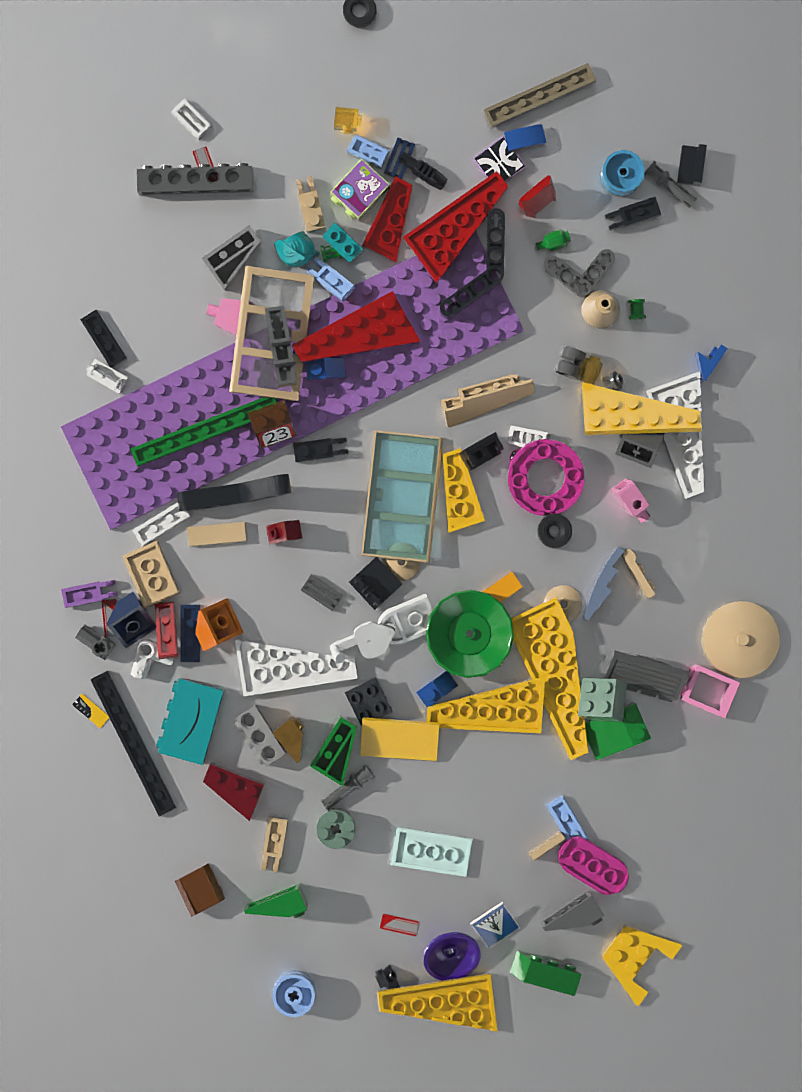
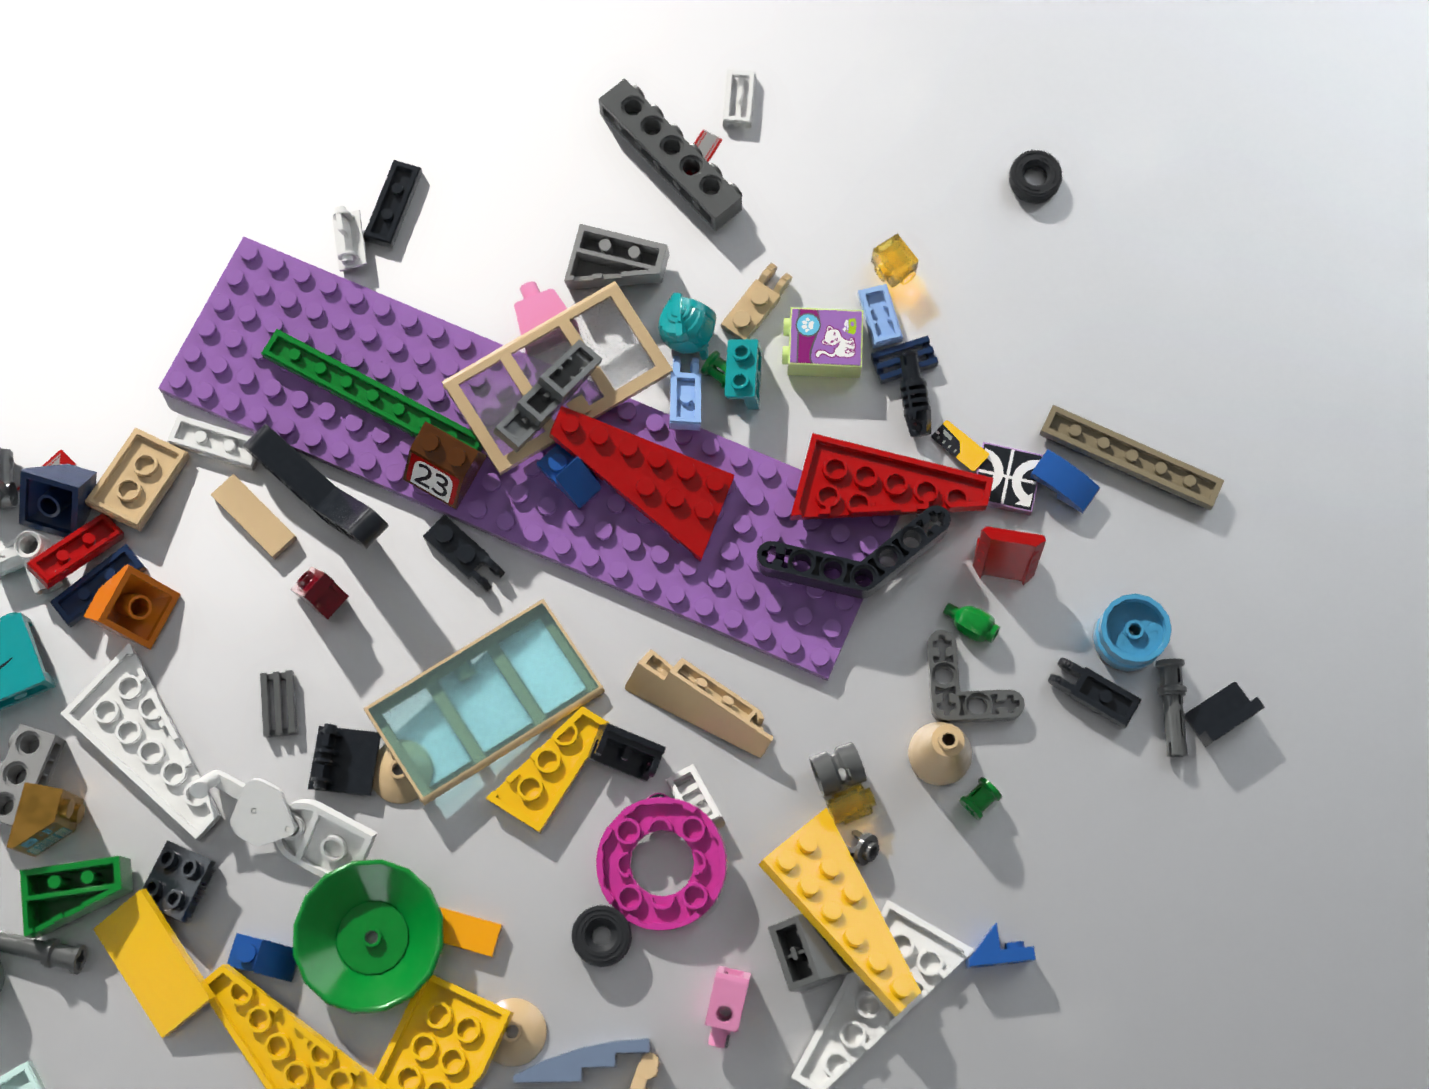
camera: 55 degrees right, 15 degrees down
medium lavender hinge [61,580,118,608] -> none
red wing [361,176,413,263] -> none
none -> yellow sticker [931,420,989,471]

